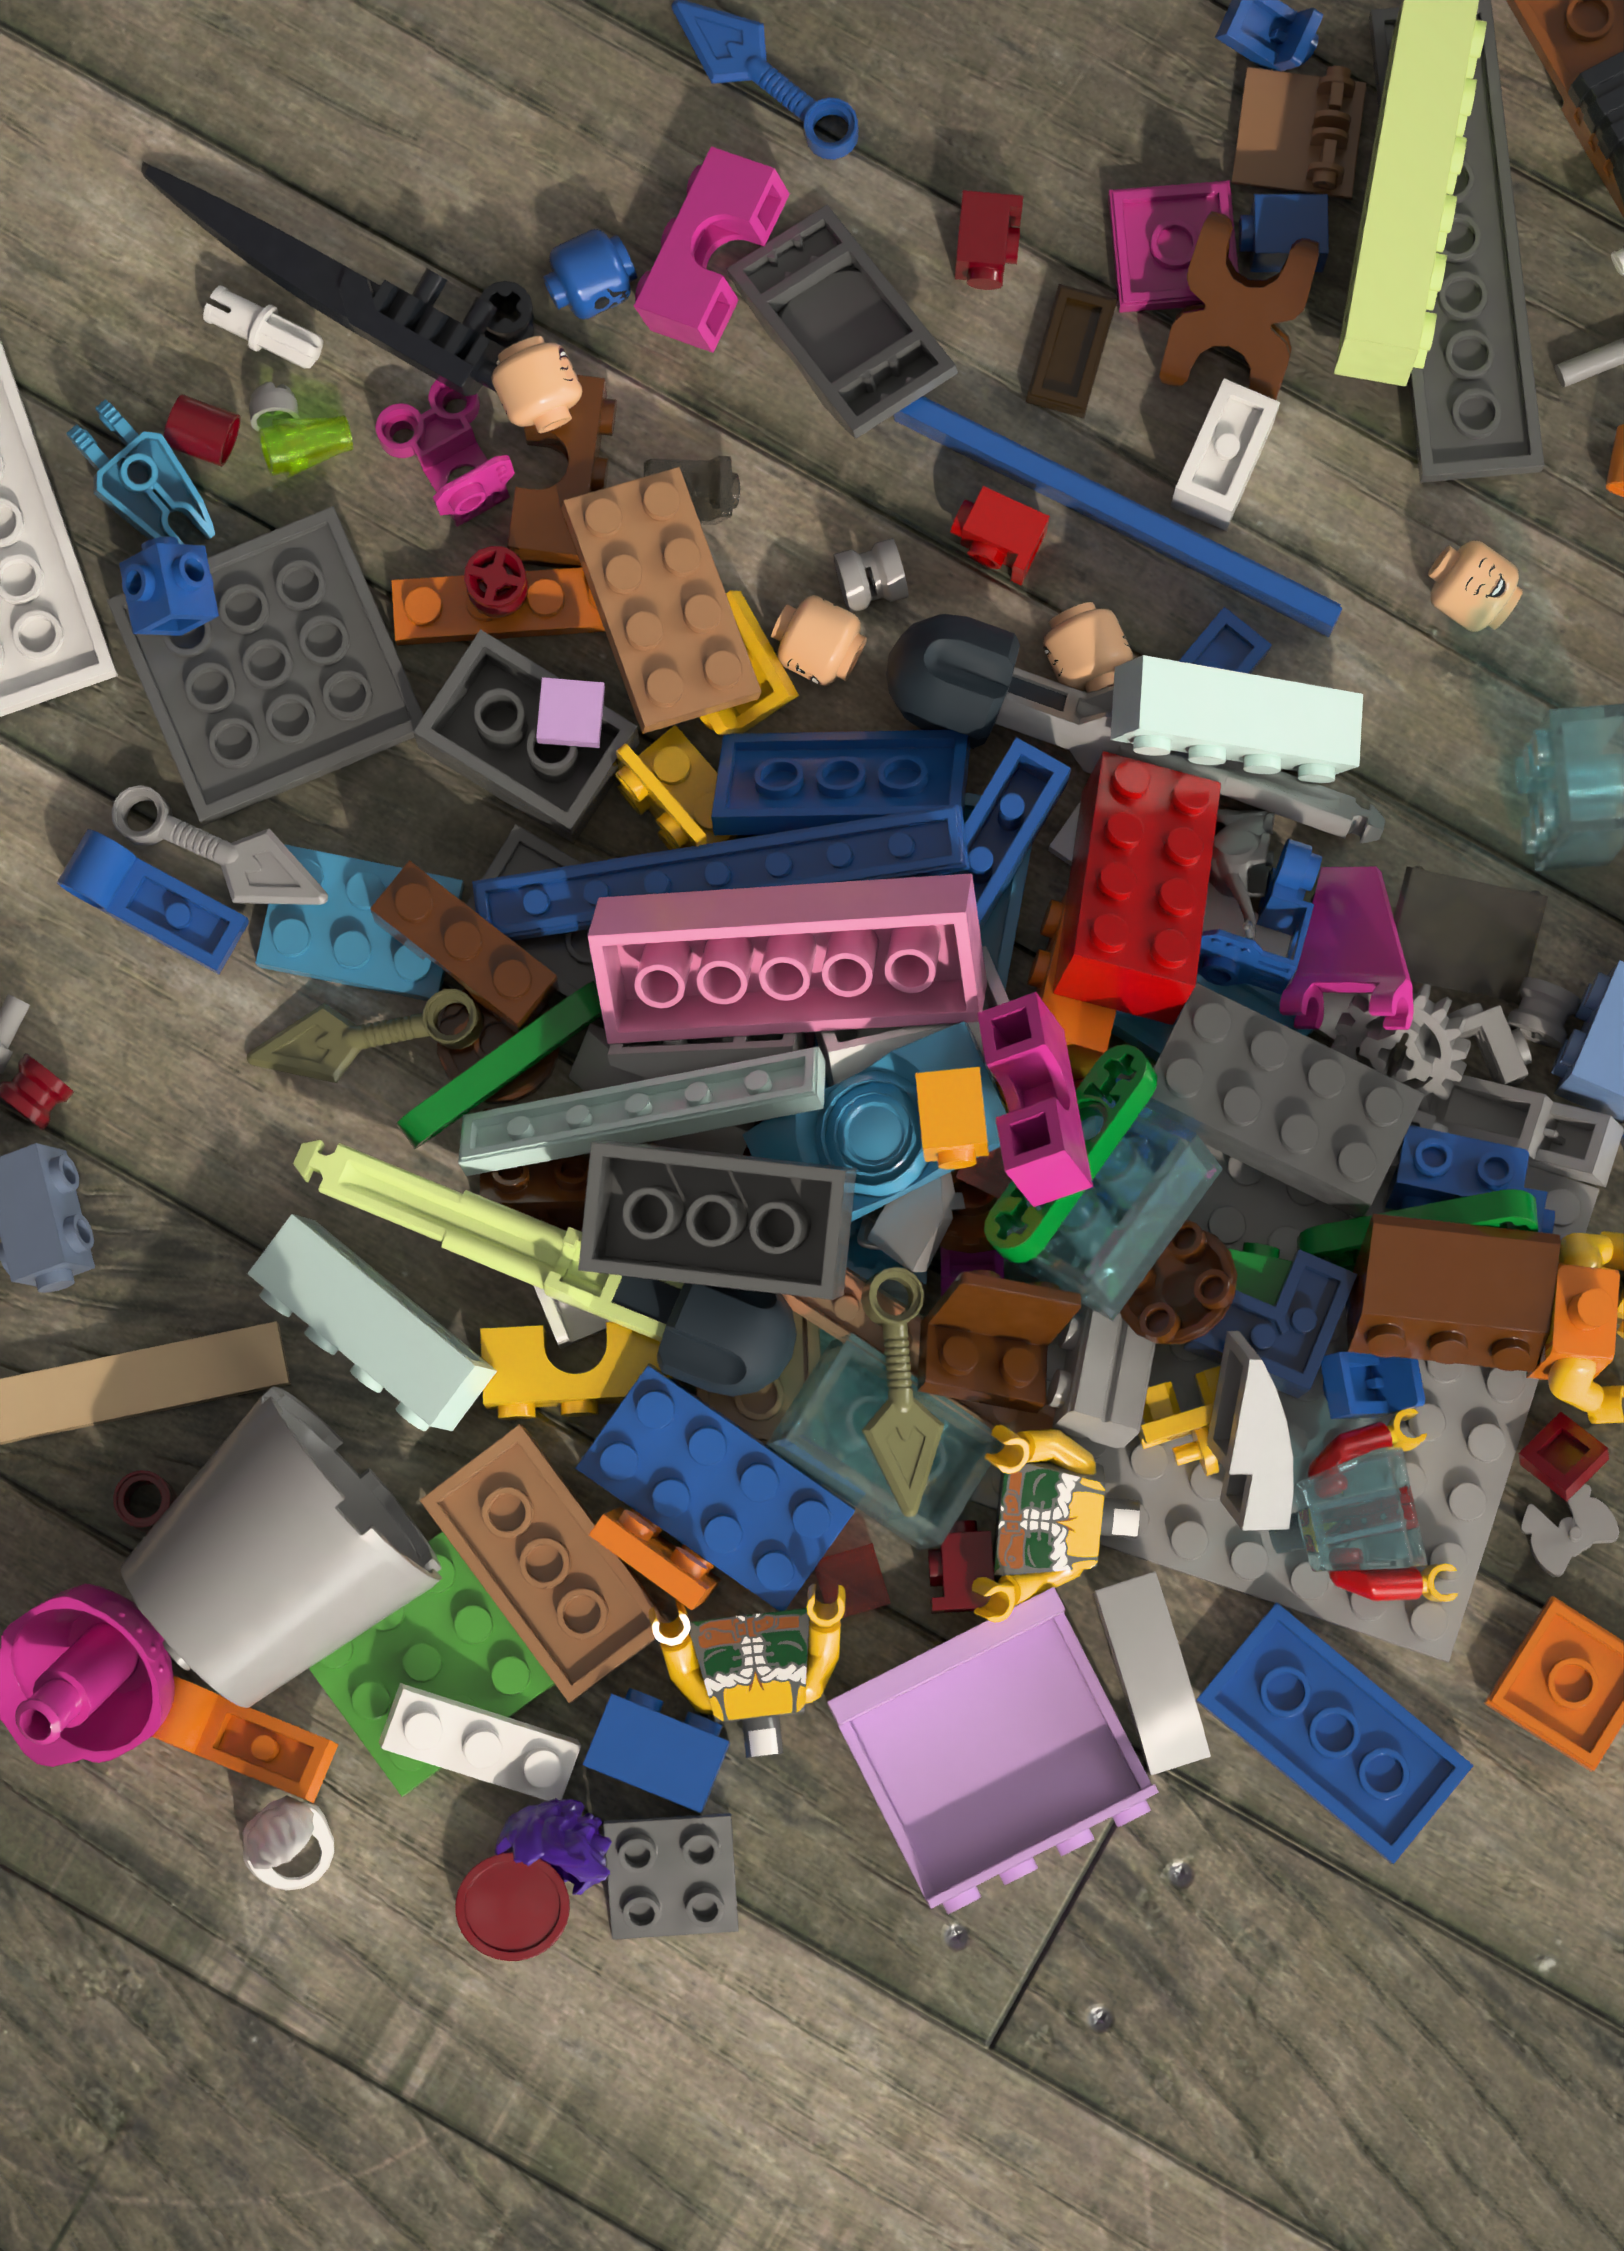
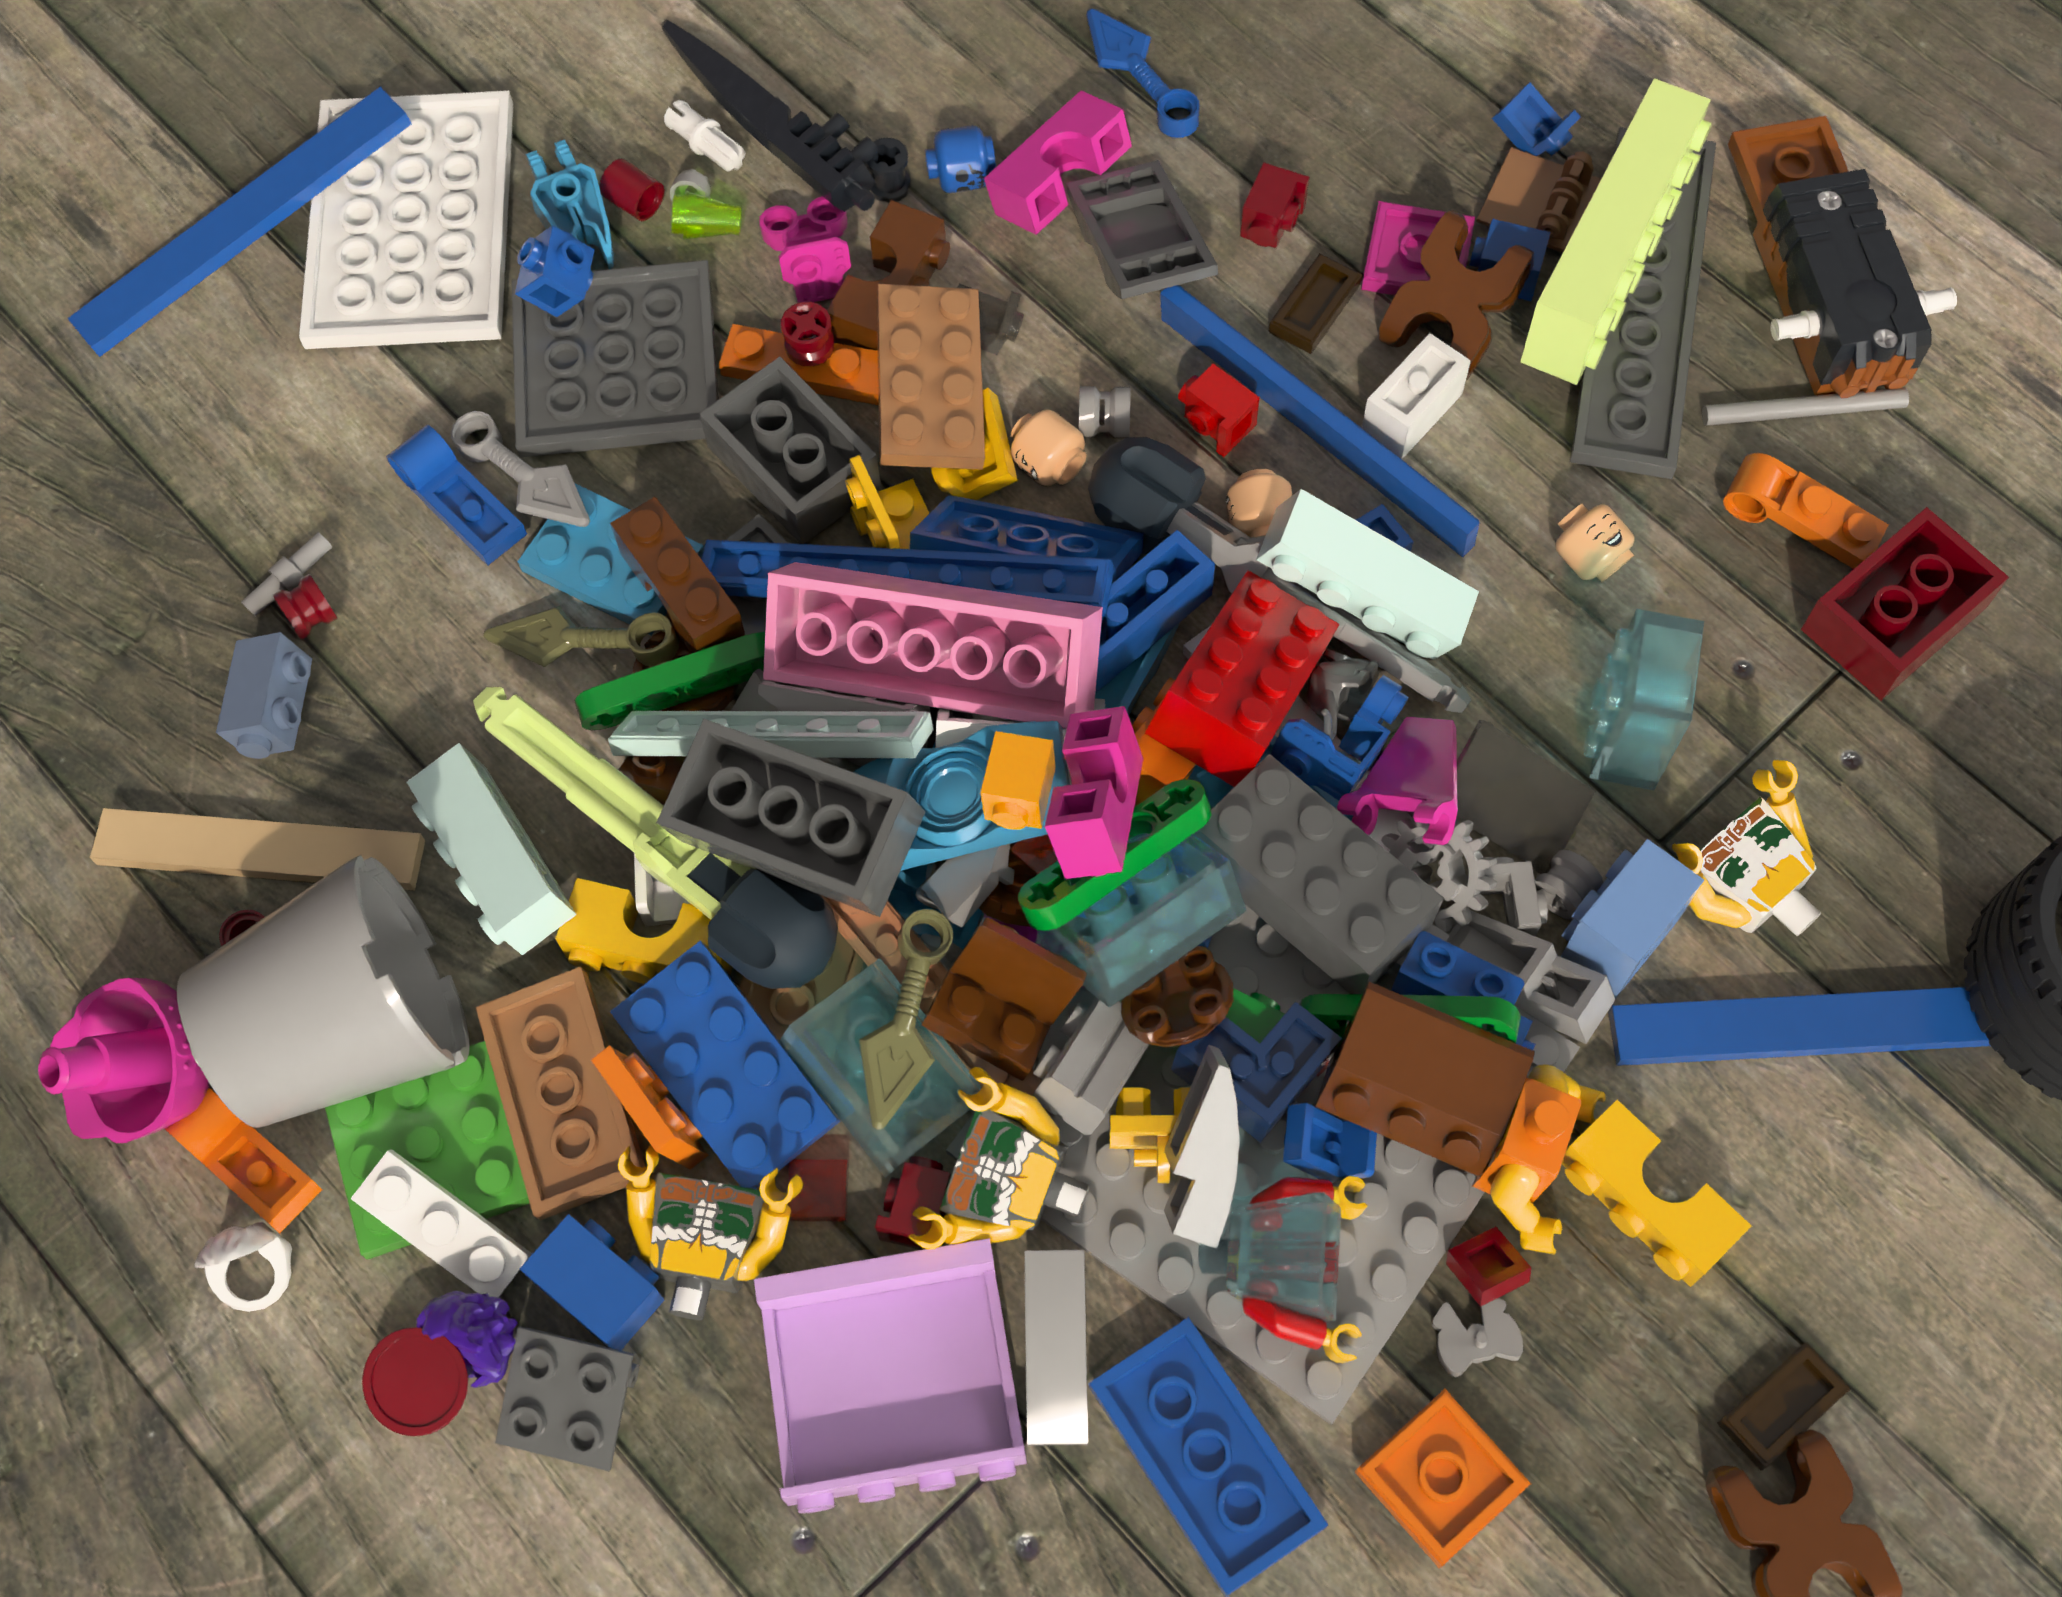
camera: 20 degrees right, 15 degrees down
light nougat head [491,336,583,433] -> none
lavender tile [536,677,605,748] -> none

